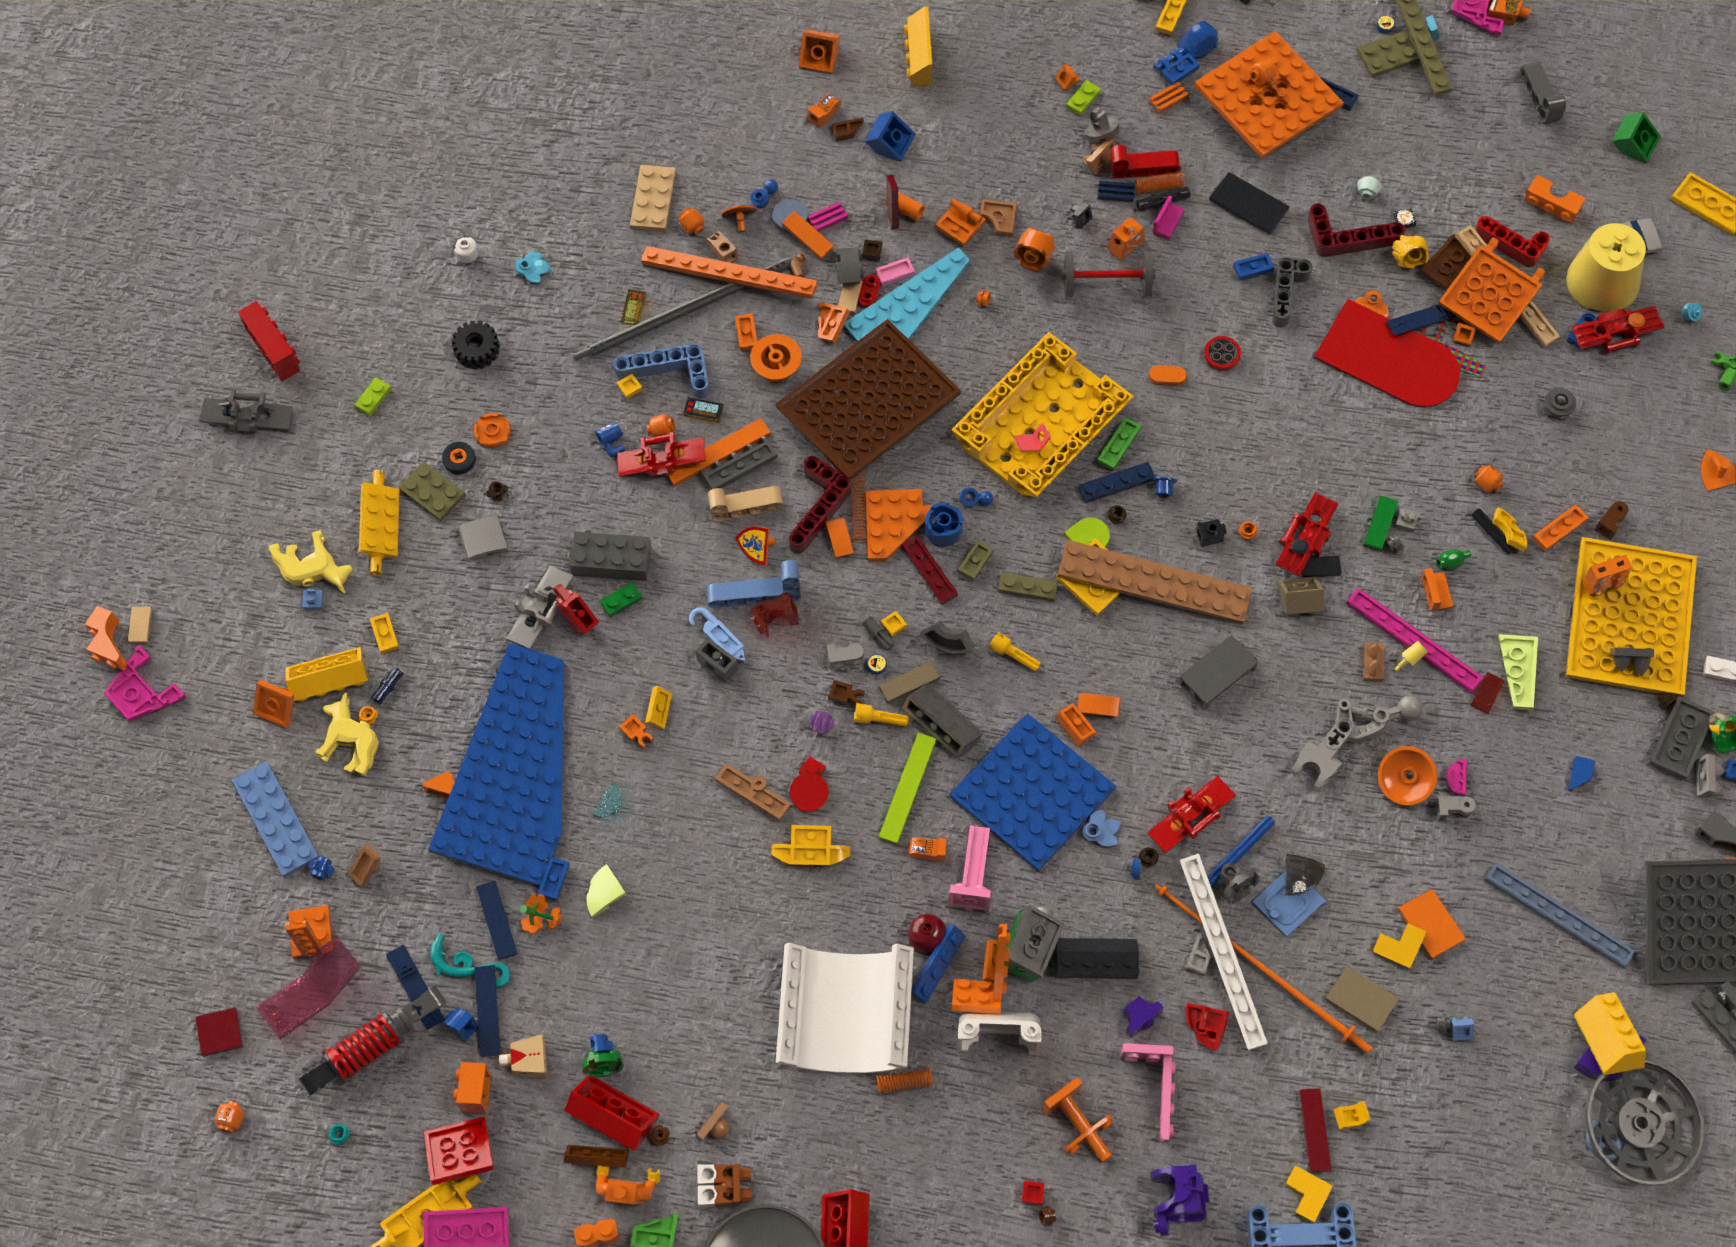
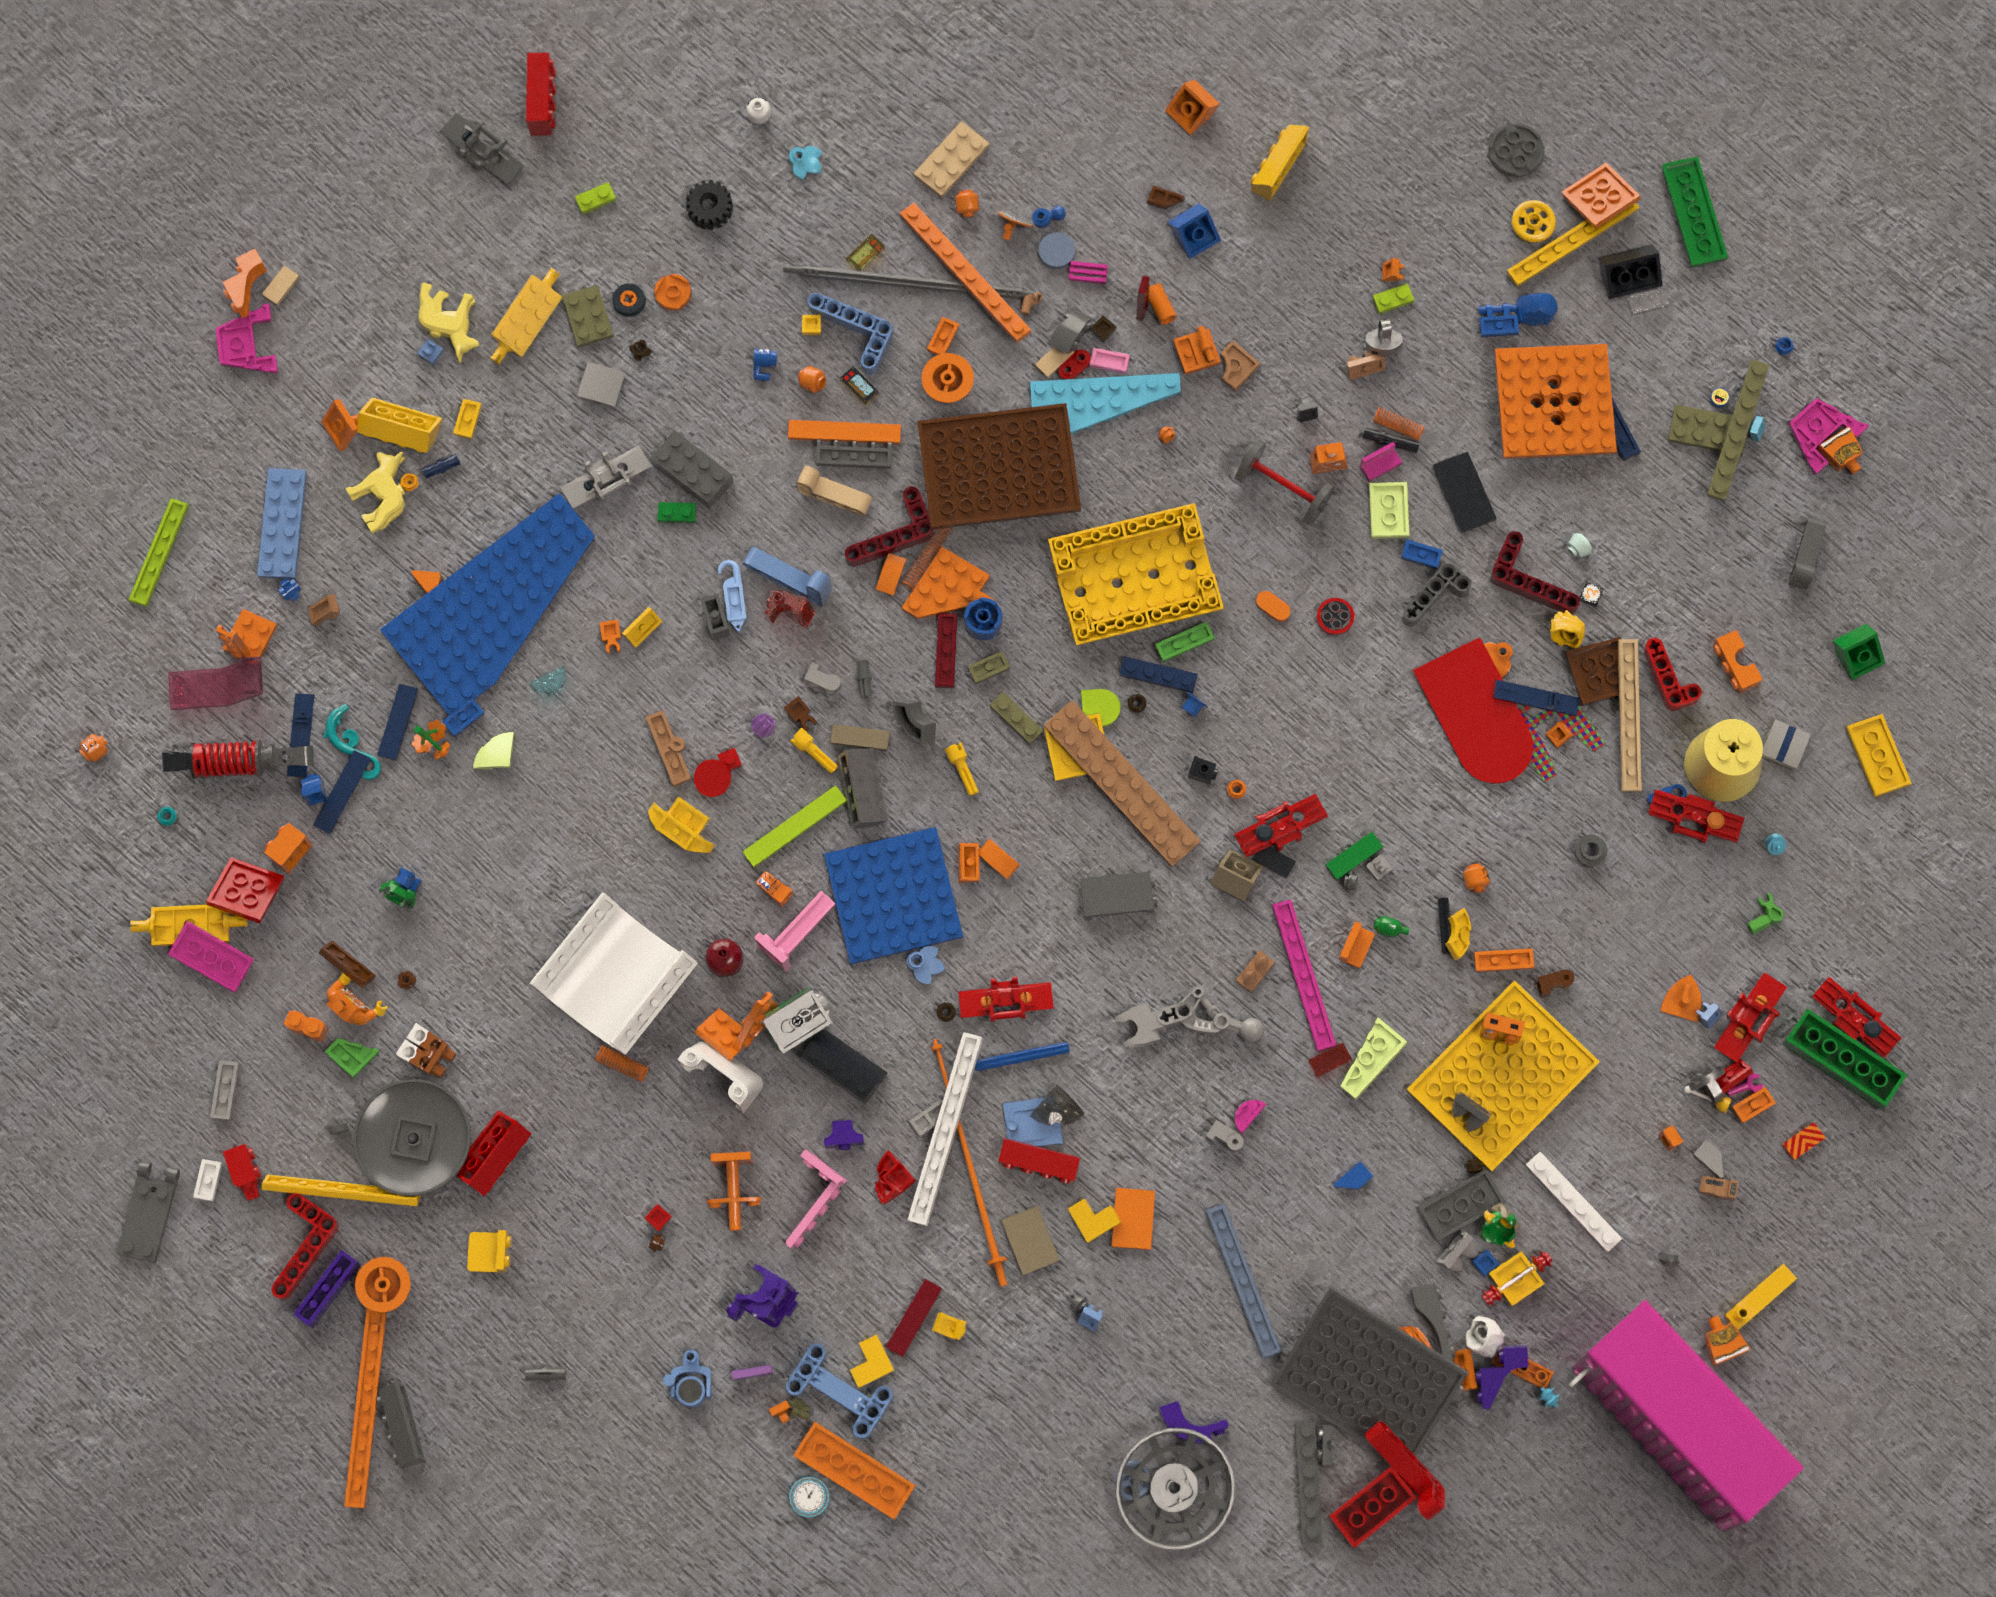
camera: 35 degrees right, 10 degrees up
dark red tile [196,1007,243,1057] -> none
tan torso [499,1035,547,1078] -> none
red hinge [553,584,599,634] -> none
red slope [564,1076,660,1151] -> none
red piece [617,432,706,477] -> none
medium nougat tile [695,1102,730,1142] -> none
medium nougat leg [706,231,738,263] -> none
shield [735,526,775,566] -> none
orange tile [782,211,834,260] -> none
orange leg [808,93,841,128] -> none
orange wing [818,302,850,344] -> none
tile [867,654,887,674] -> none
yellow tile [881,611,907,637] -> none
blue plate [911,924,966,1003] -> none
blue plate [959,488,993,506] -> none
orange brick [1014,228,1055,271] -> none
coral bracket [1014,424,1051,452] -> none
dark blue tile [1098,181,1135,202] -> none
red beam [1110,145,1181,179] -> none
blue tile [1132,859,1141,879] -> none
orange tile [1149,82,1189,113] -> none
flat silver tile [1220,863,1260,903] -> none
orange head [1250,60,1277,85] -> none
orange dish [1378,746,1438,805] -> none
light yellow piece [1394,641,1428,671] -> none
orange plate [1438,237,1545,344] -> none
yellow slope [1574,992,1646,1075] -> none
none -> lime tile [128,498,189,607]
none -> red brick [998,1138,1081,1184]
none -> yellowish green tile [1369,482,1410,539]

